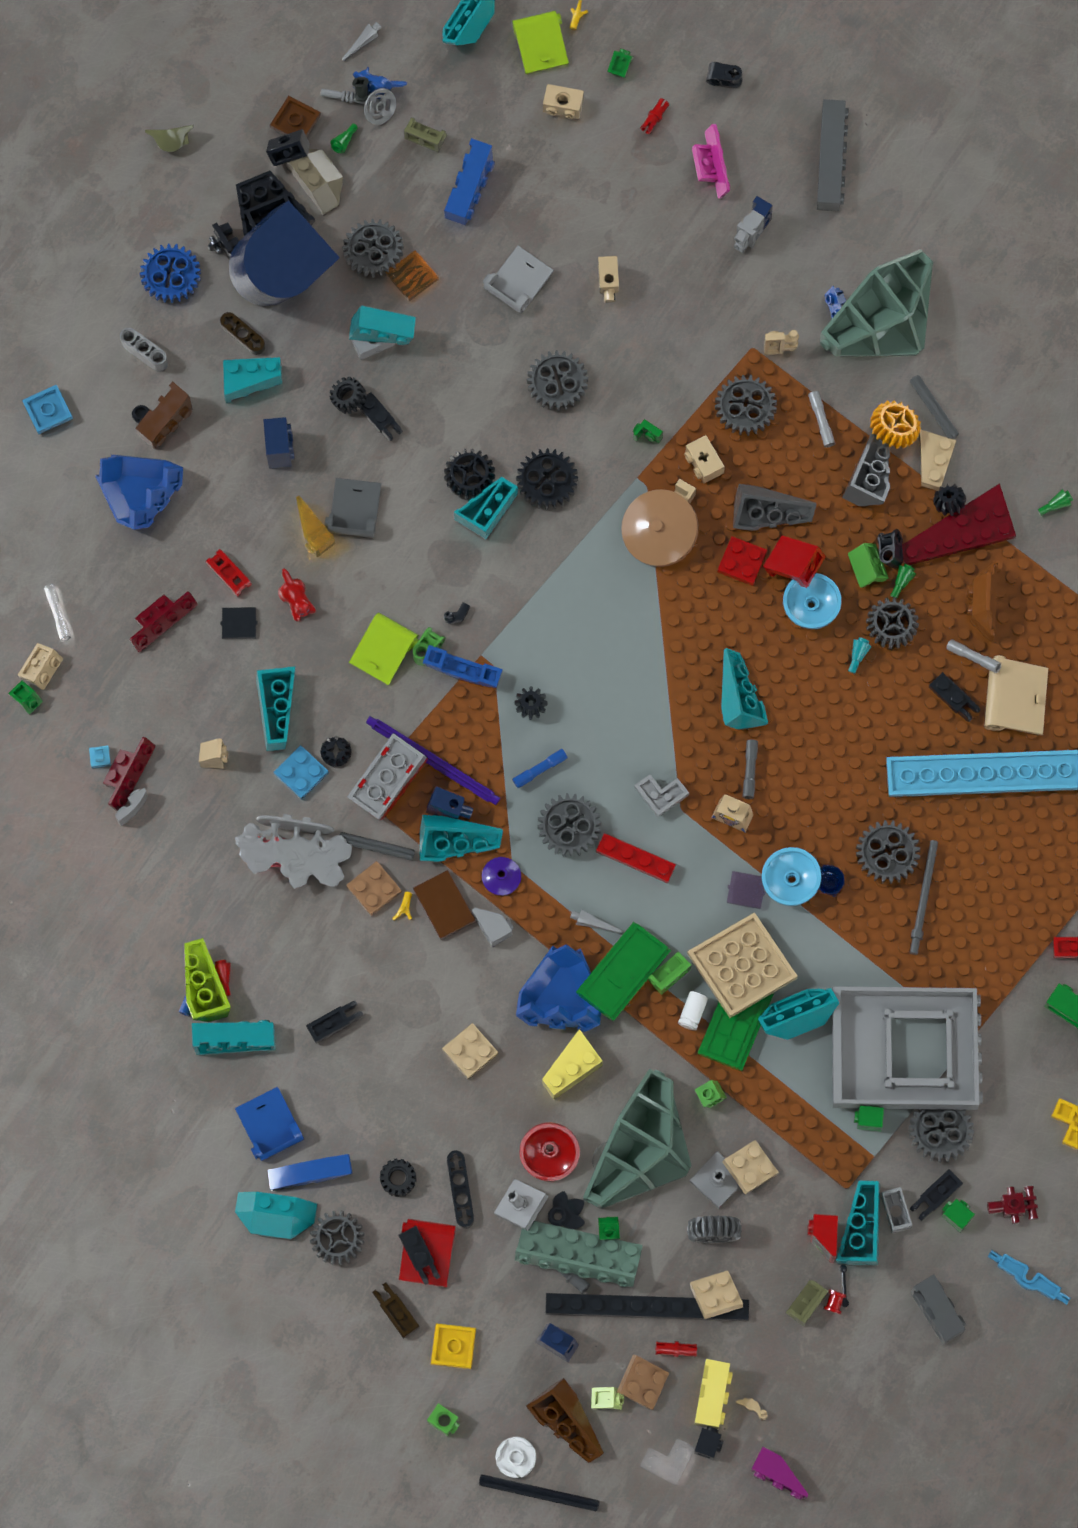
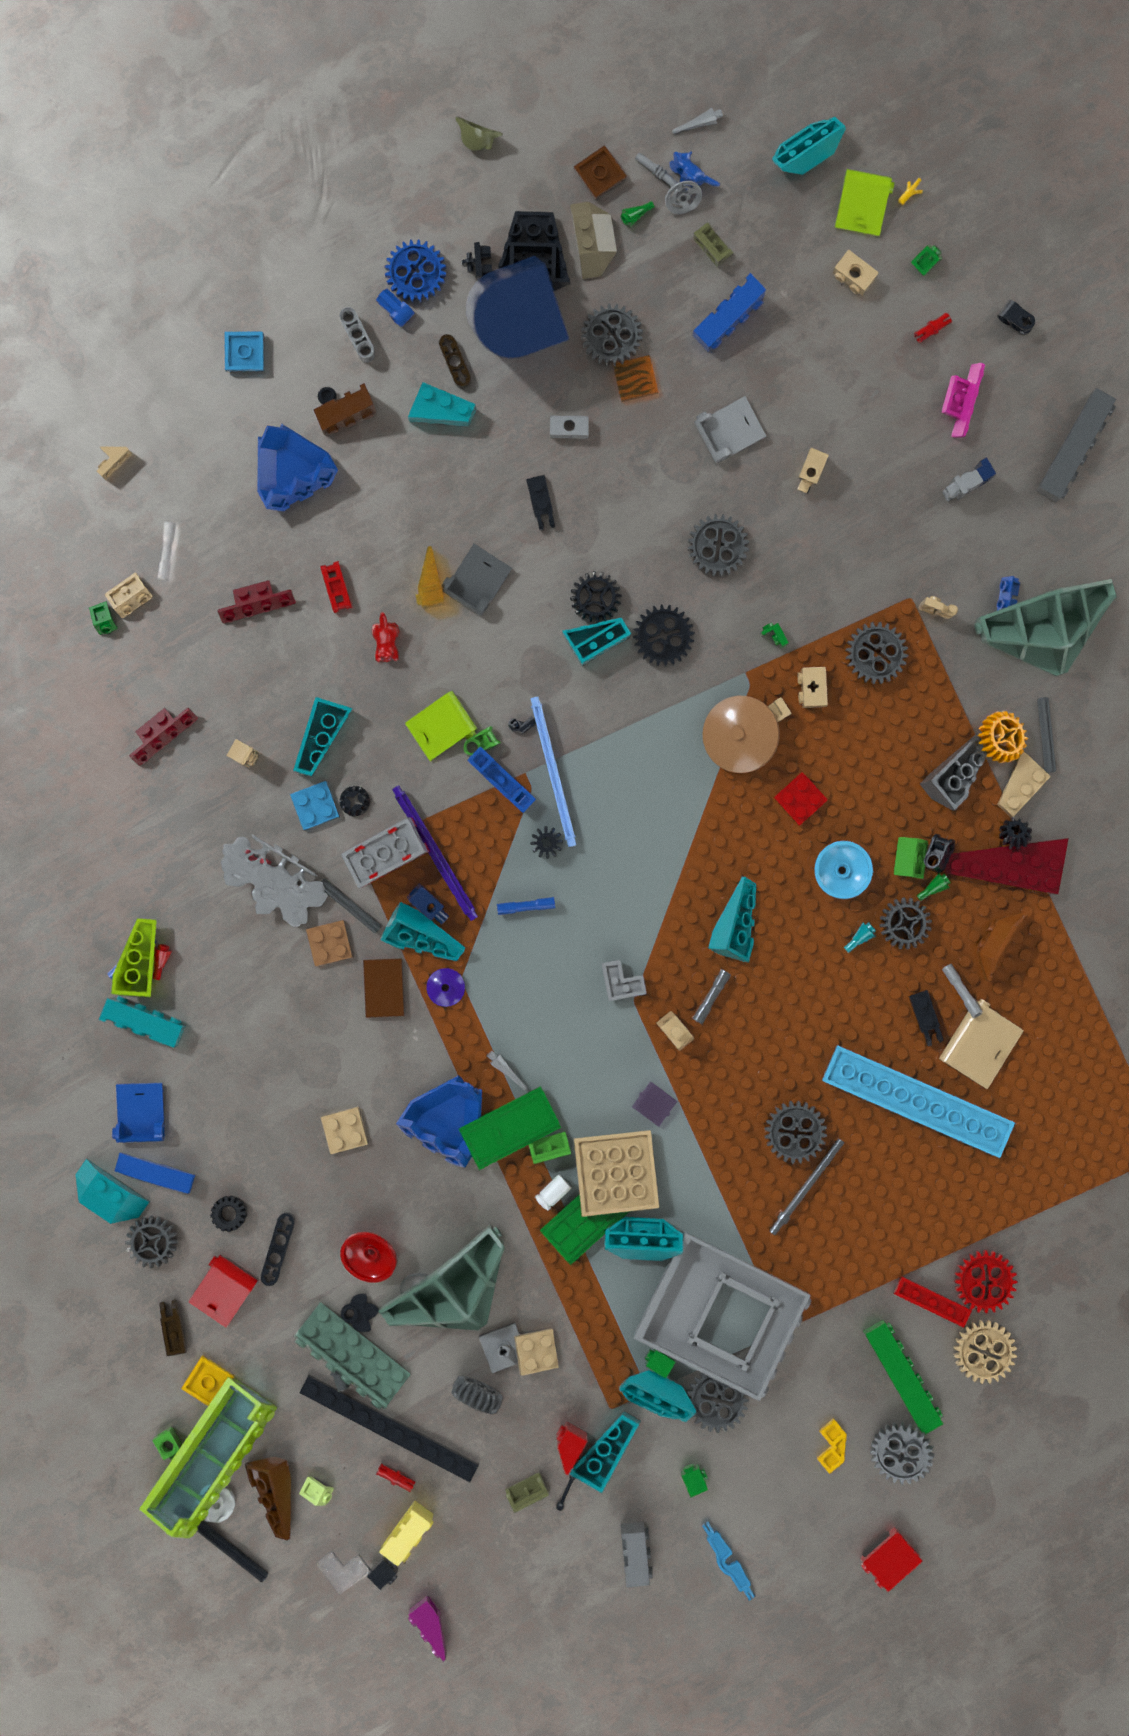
camera: 25 degrees right, 15 degrees up
medium azure tile [89,745,111,769] -> none
light grey slope [115,788,148,826] -> none
black piece [220,607,258,639] -> none
dark blue brick [263,417,295,469] -> none
black brick [266,129,310,167] -> none
black hinge [306,1001,363,1044] -> none
black tyre [329,377,367,414] -> none
teal wedge [349,306,416,345] -> none
pearl dark grey bush [352,77,371,102] -> none
yellow bar [392,892,412,921] -> none
black hinge [398,1226,440,1285] -> none
light grey slope [472,908,514,947] -> none
light grey tile [494,1179,549,1231] -> none
dark blue torso [536,1323,579,1362] -> none
dark grey gear [538,793,601,857] -> none
light yellow wedge [542,1029,603,1100] -> none
red plate [596,833,676,884] -> none
green bracket [598,1217,620,1240] -> none
medium nougat plate [617,1355,669,1410] -> none
tan plate [690,1271,743,1319] -> none
bright green brick [695,1080,727,1108] -> none
dark grey wedge [733,484,817,531] -> none
tan piece [736,1398,767,1420] -> none
medium azure dish [762,847,821,906] -> none
red panel [763,535,826,588] -> none
light grey piece [808,391,835,448] -> none
clear blue hat [819,865,845,897] -> none
red bush [823,1289,846,1314] -> none
light grey piece [881,1187,913,1233] -> none
black hinge [909,1169,963,1221] -> none
dark red piece [987,1186,1039,1224] -> none
green cone [1038,489,1073,516] -> none
none -> window [139,1377,278,1539]
none -> blue piece [376,288,415,327]
none -> light blue piece [531,697,576,847]
none -> teal wedge [619,1370,696,1422]

